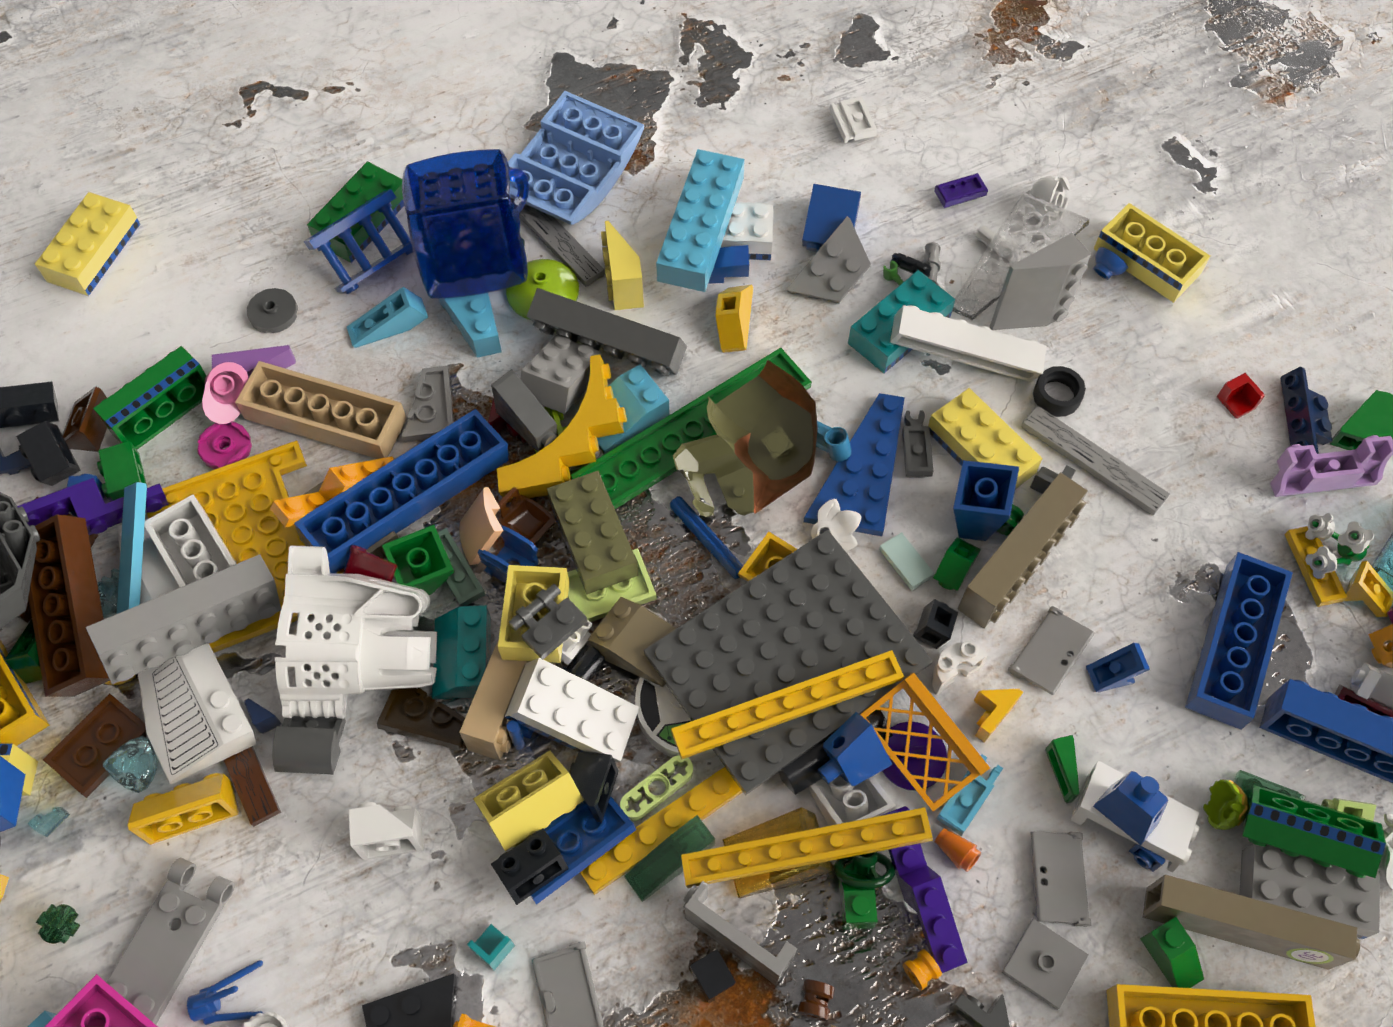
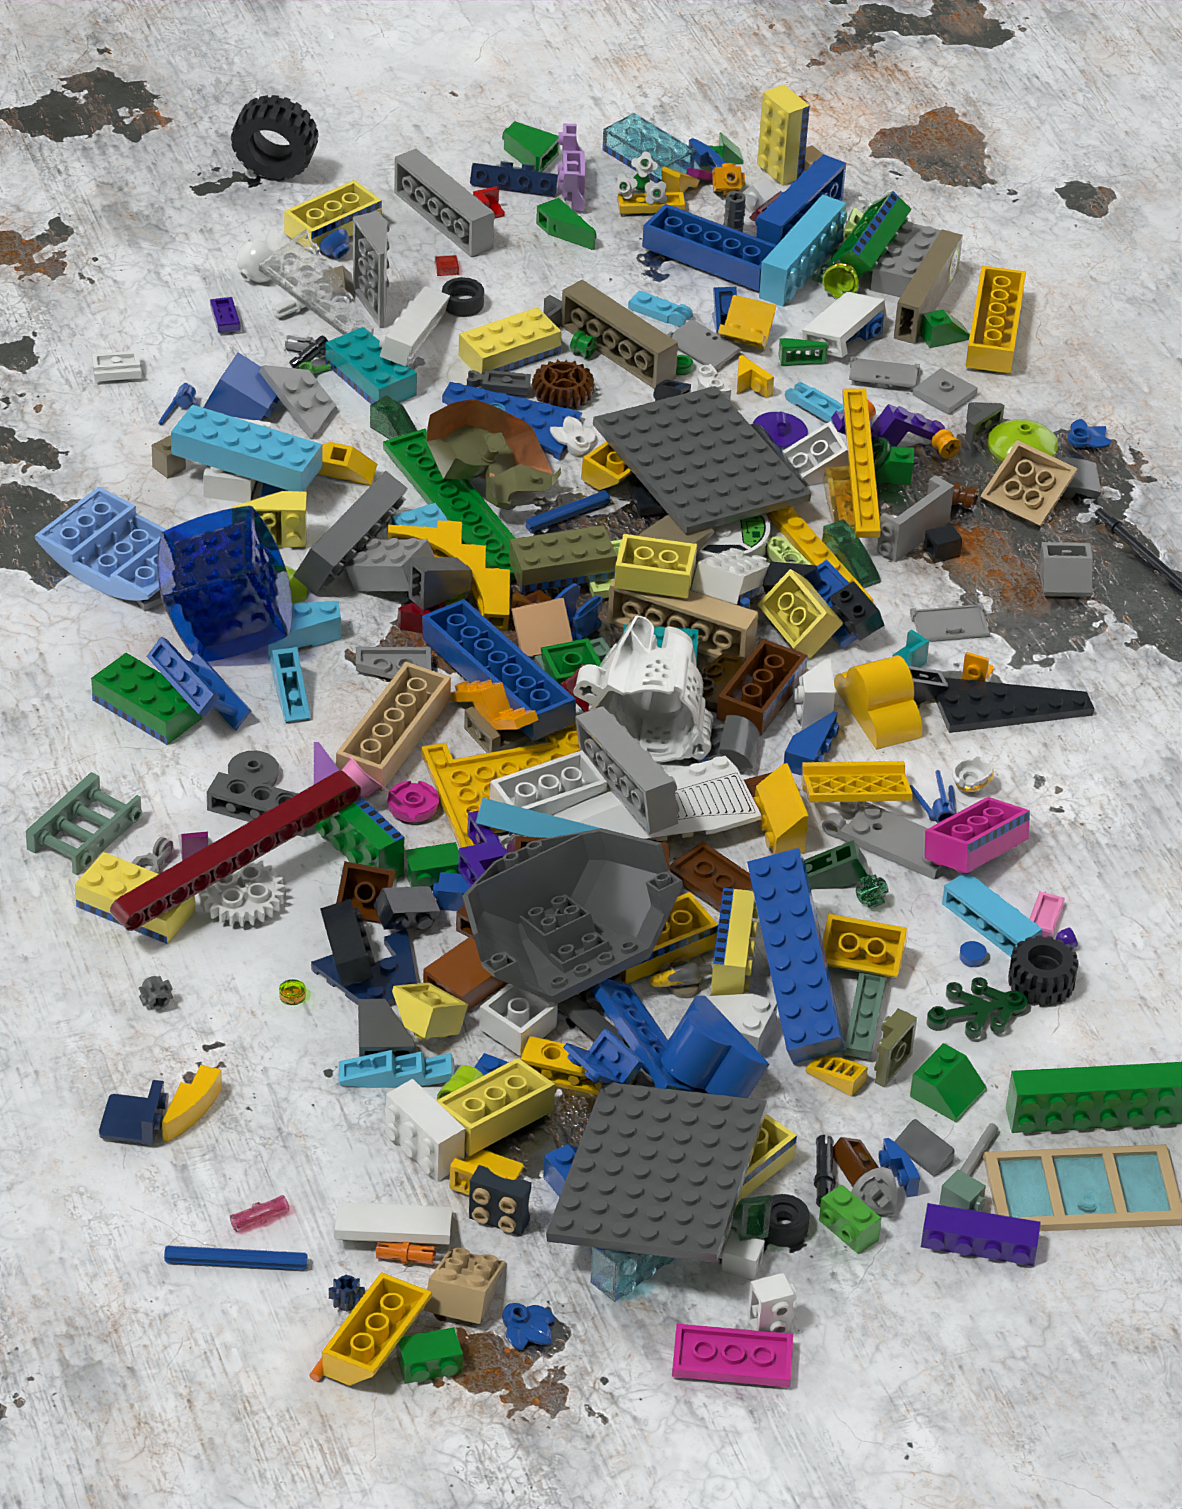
camera: 85 degrees left, 20 degrees down
clear light blue piece [103,736,158,793] -> none
dark grey plate [508,584,588,660] -> none
yellow plate [671,650,904,760] -> none
blue torso [817,712,892,786] -> none
light orange fence [860,673,990,811] -> none
light aqua tile [879,532,935,591] -> none
green slope [933,537,981,591] -> none
blue slope [953,460,1019,541] -> none
light grey tile [1021,405,1170,516] -> none
blue torso [1093,771,1168,846] -> none
none -> sand green fence [26,772,142,875]
none -> dark red beam [110,771,361,931]
none -> light grey piece [131,837,173,874]
none -> blue plant [158,383,199,425]
none -> magenta slope [178,831,208,861]
none -> white gear [198,860,285,926]
none -> dark grey brick [206,772,308,837]
none -> black tyre [231,95,319,180]
none -> clear green slope [370,395,418,439]
none -> light grey brick [394,149,495,258]
none -> clear red tile [434,255,459,276]
none -> reddish brown gear [532,359,595,409]
none -> green slope [536,198,597,250]
none -> medium azure hinge [628,290,694,327]
none -> green tile [676,355,693,375]
none -> reddish brown brick [716,639,808,736]
none -> yellow bracket [718,295,777,349]
none -> dark grey axle [723,191,746,232]
none -> medium azure brick [759,195,847,307]
none -> blue slope [784,711,840,776]
none -> yellow fence [801,761,912,802]
none -> dark green slope [804,840,870,889]
none -> yellow brick [834,655,922,750]
none -> black slope [908,666,949,705]

